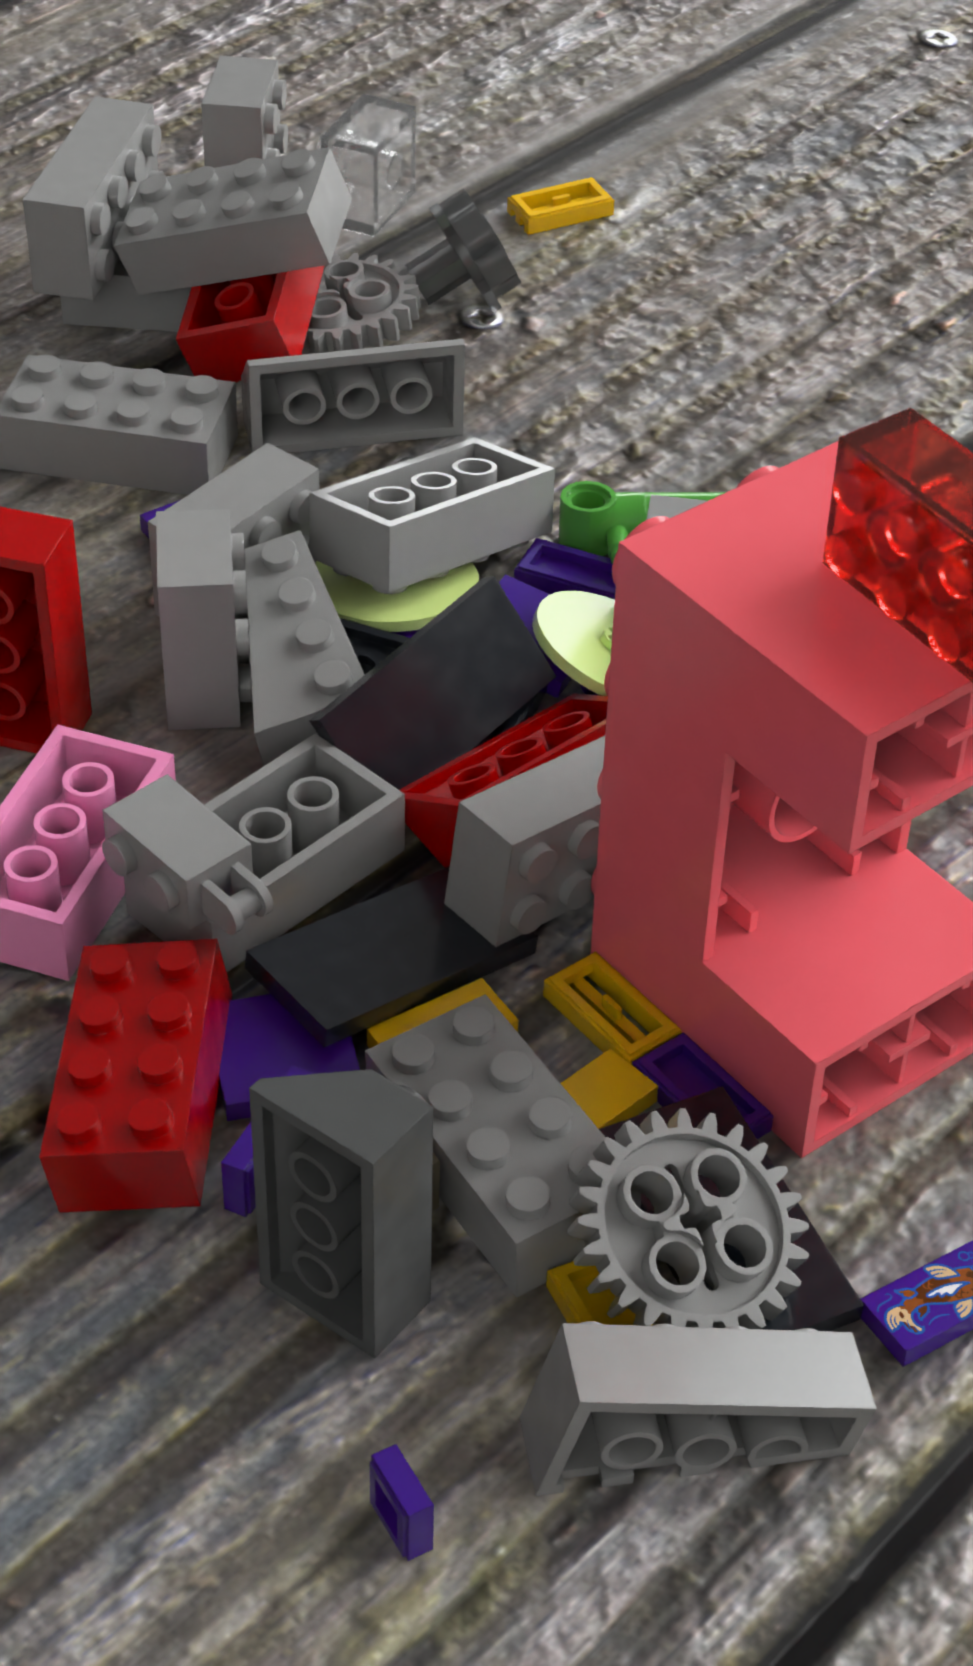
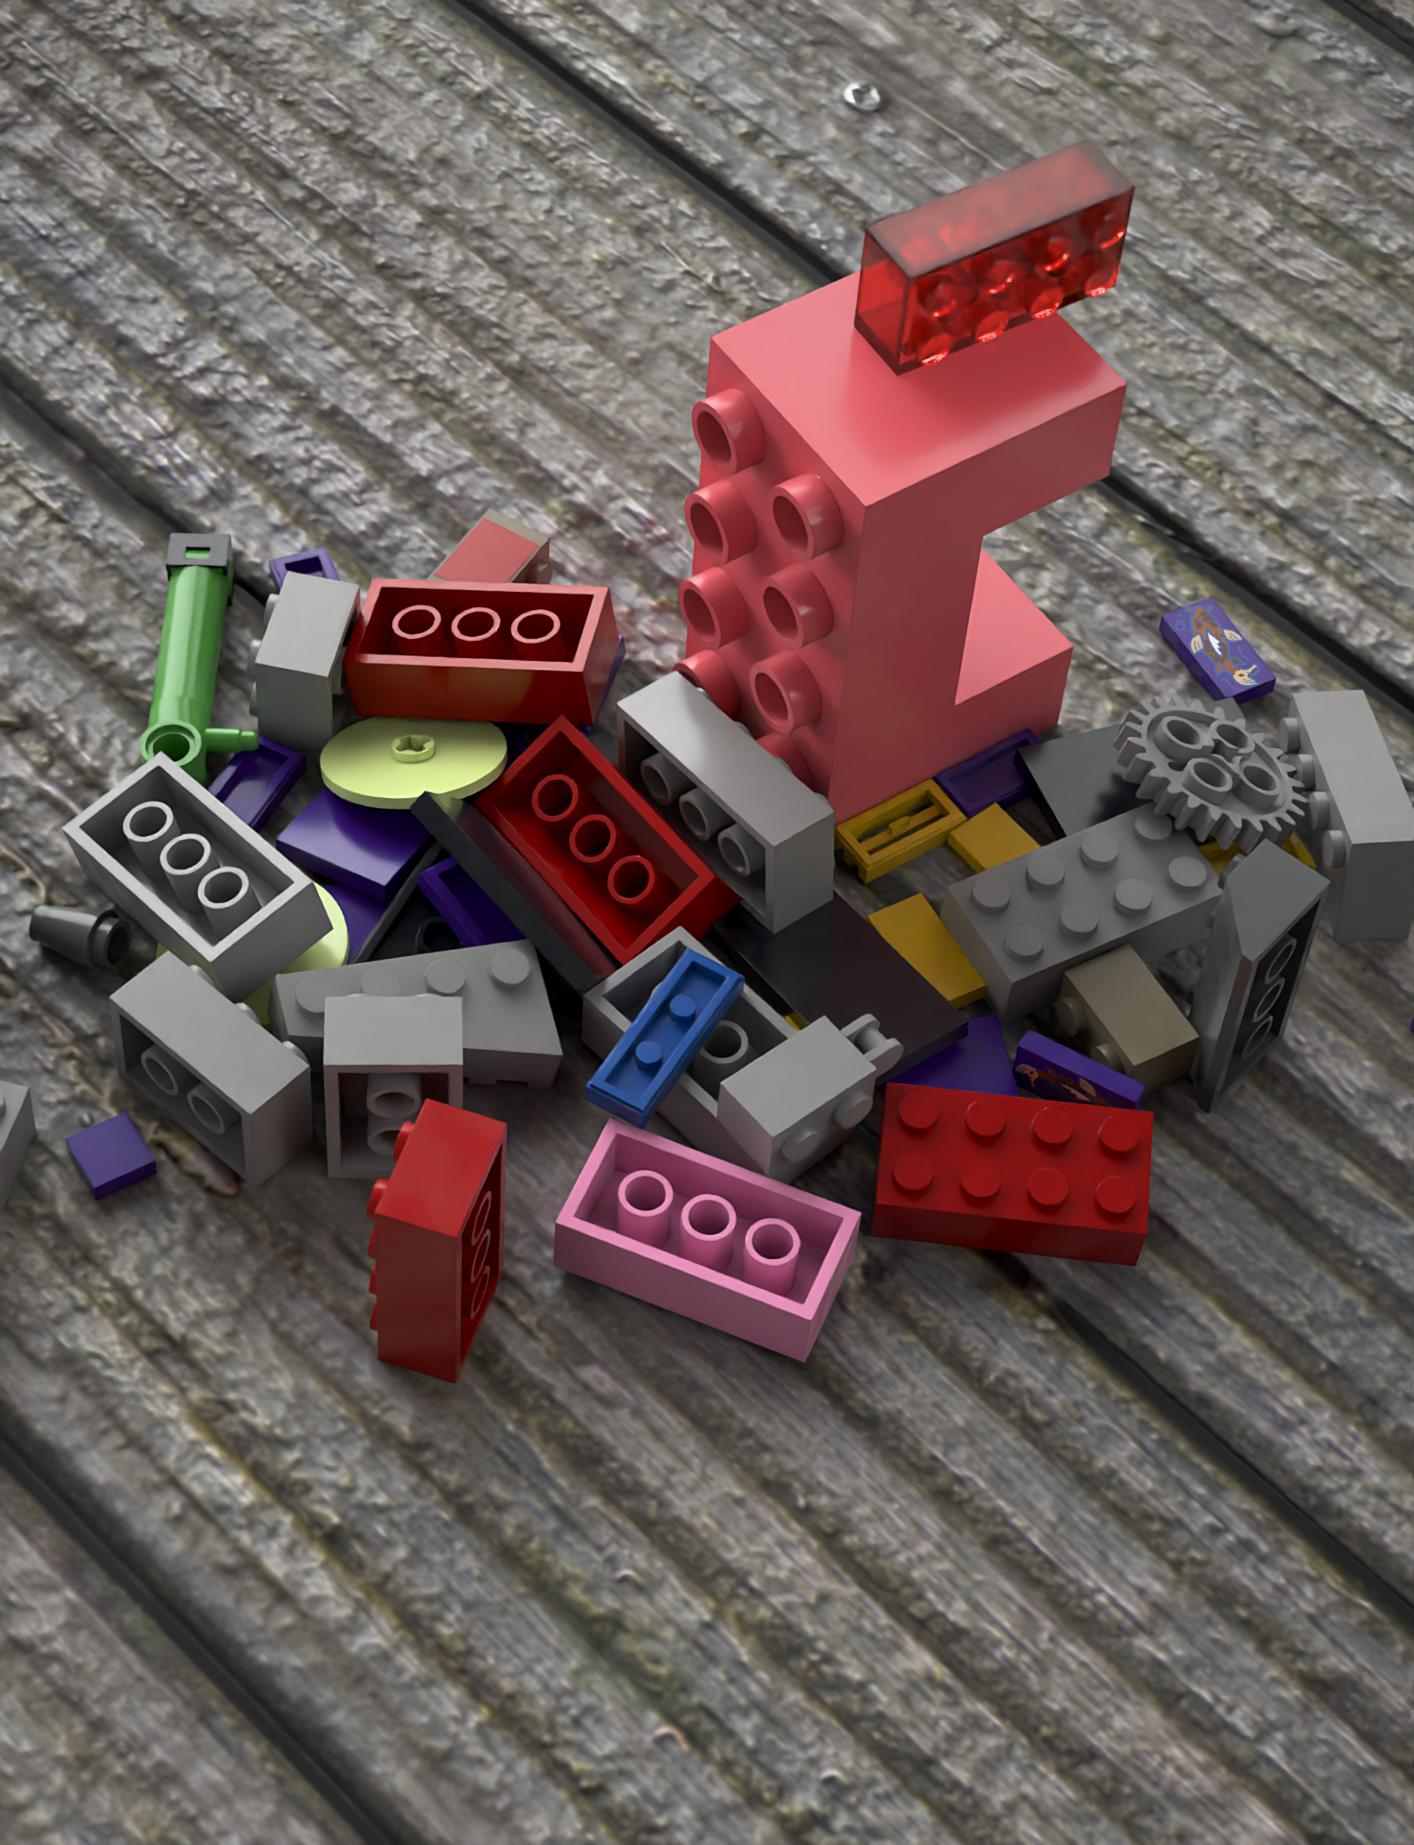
camera: 90 degrees left, 10 degrees up
none -> blue tile [585,948,745,1129]

